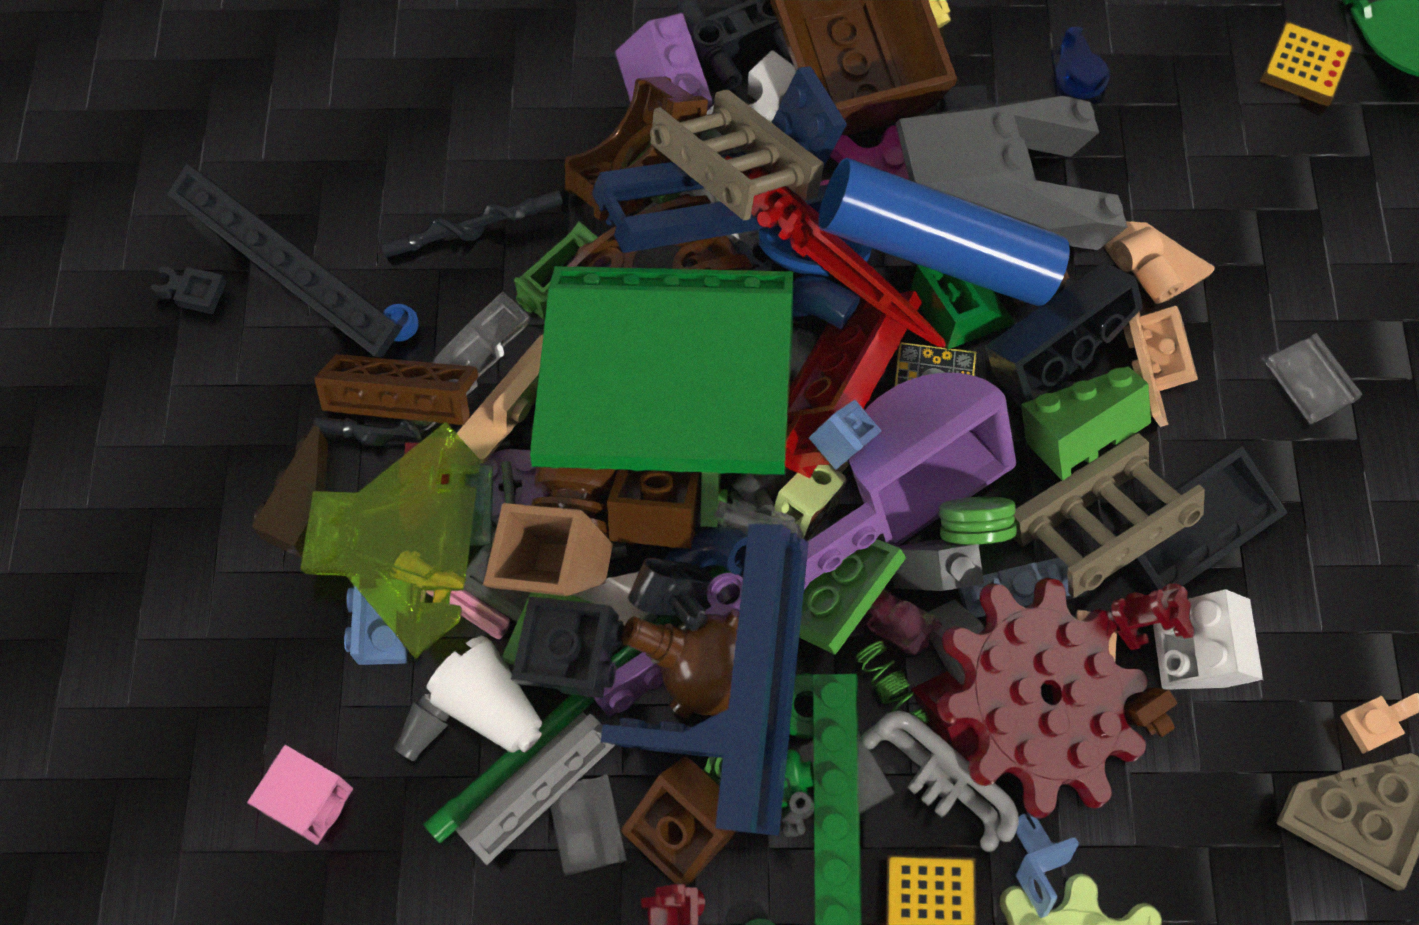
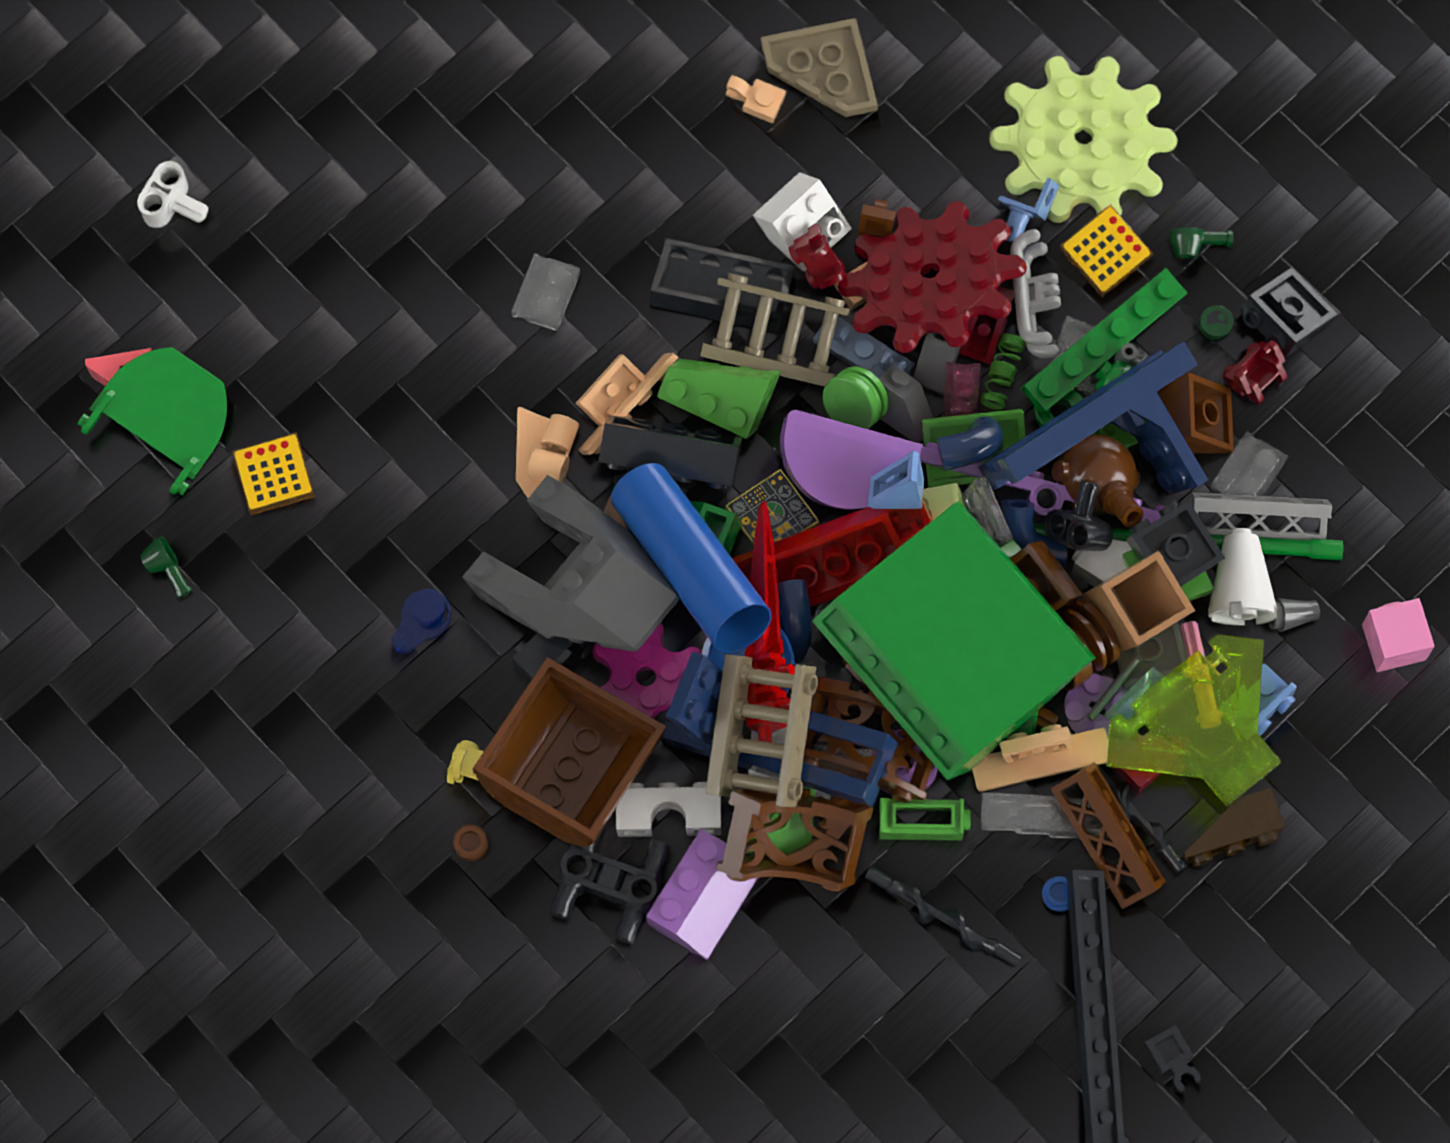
camera: 130 degrees left, 5 degrees up
none -> dark blue cylinder [937,416,1004,471]

